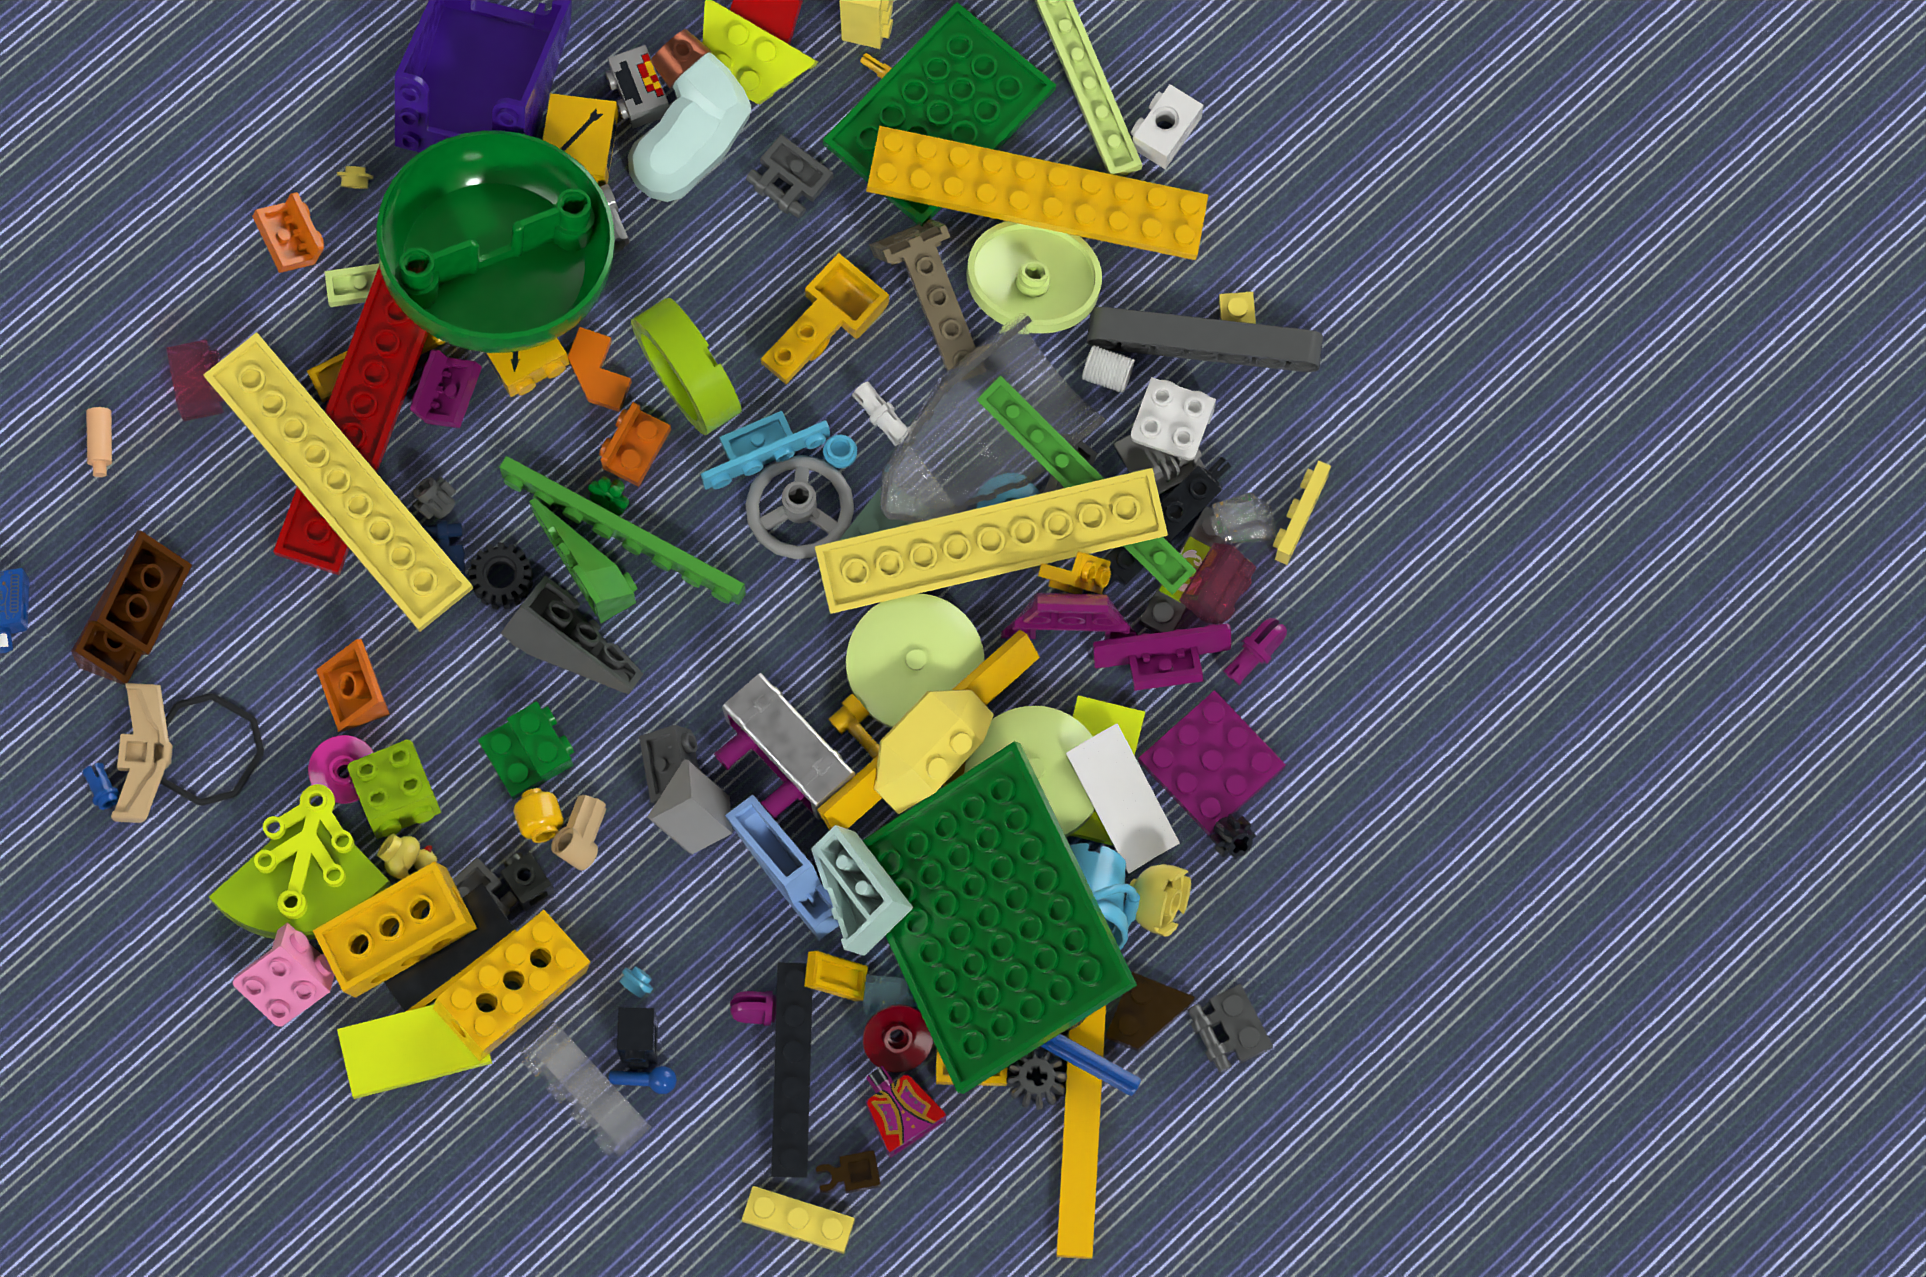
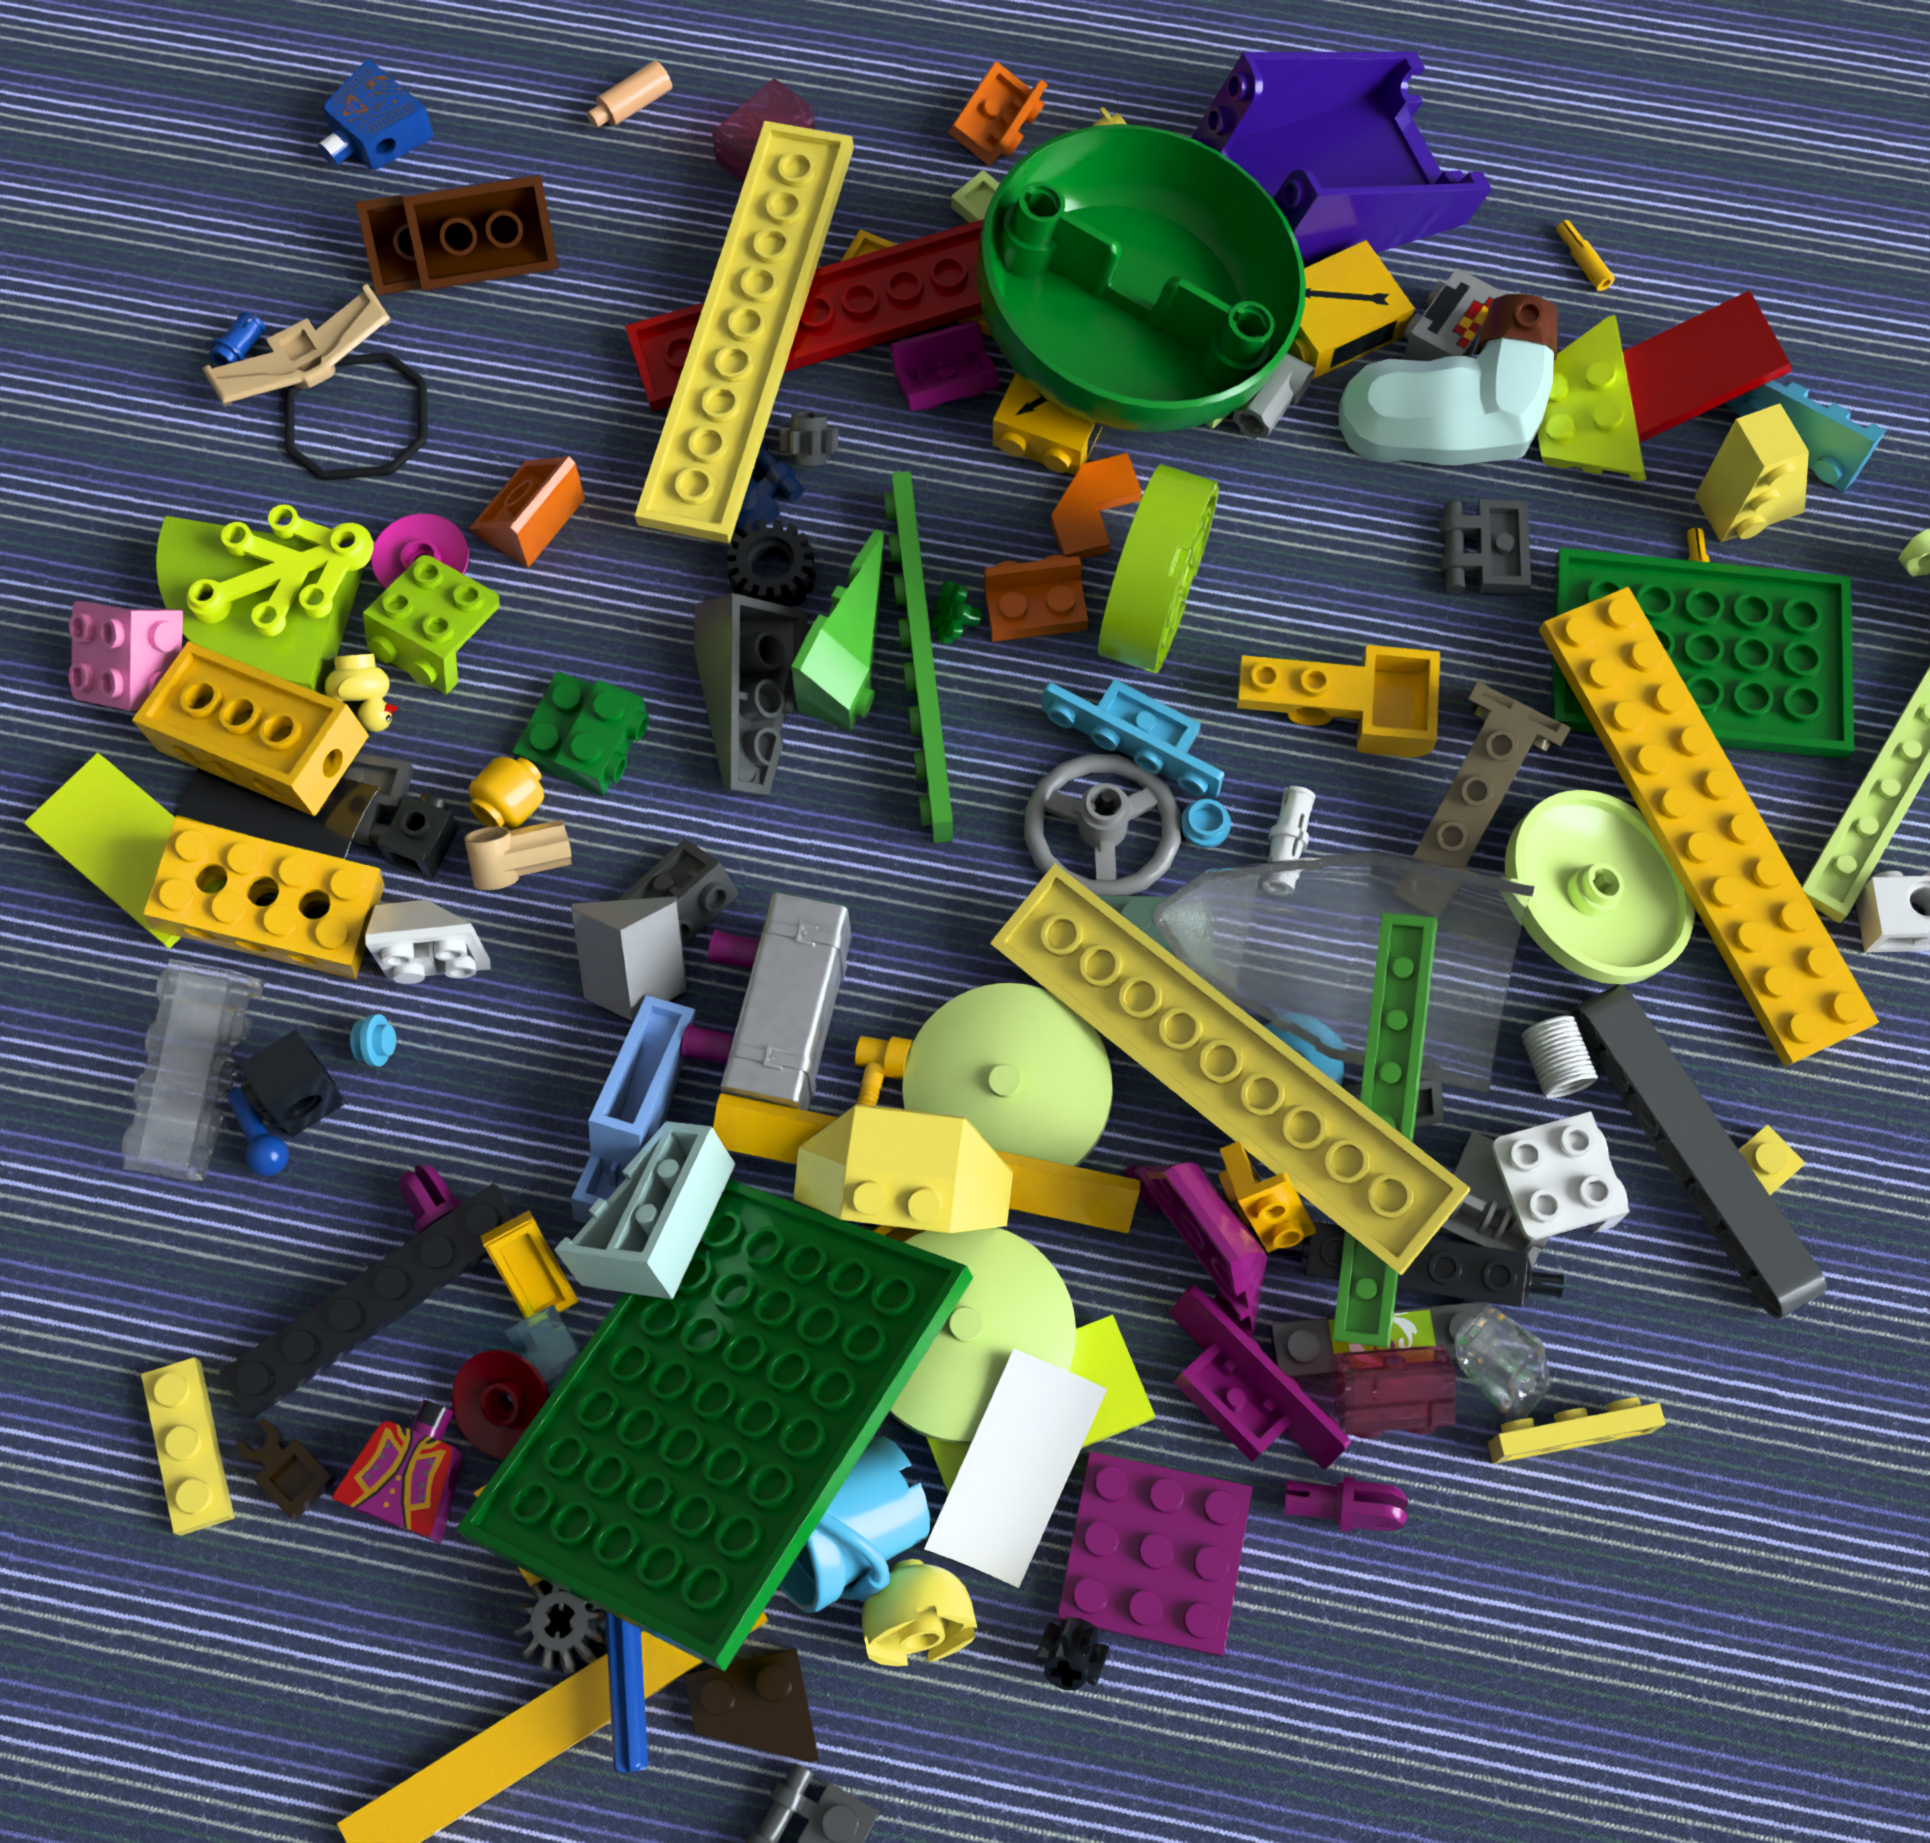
camera: 55 degrees right, 5 degrees down
none -> white slope [365,900,491,984]

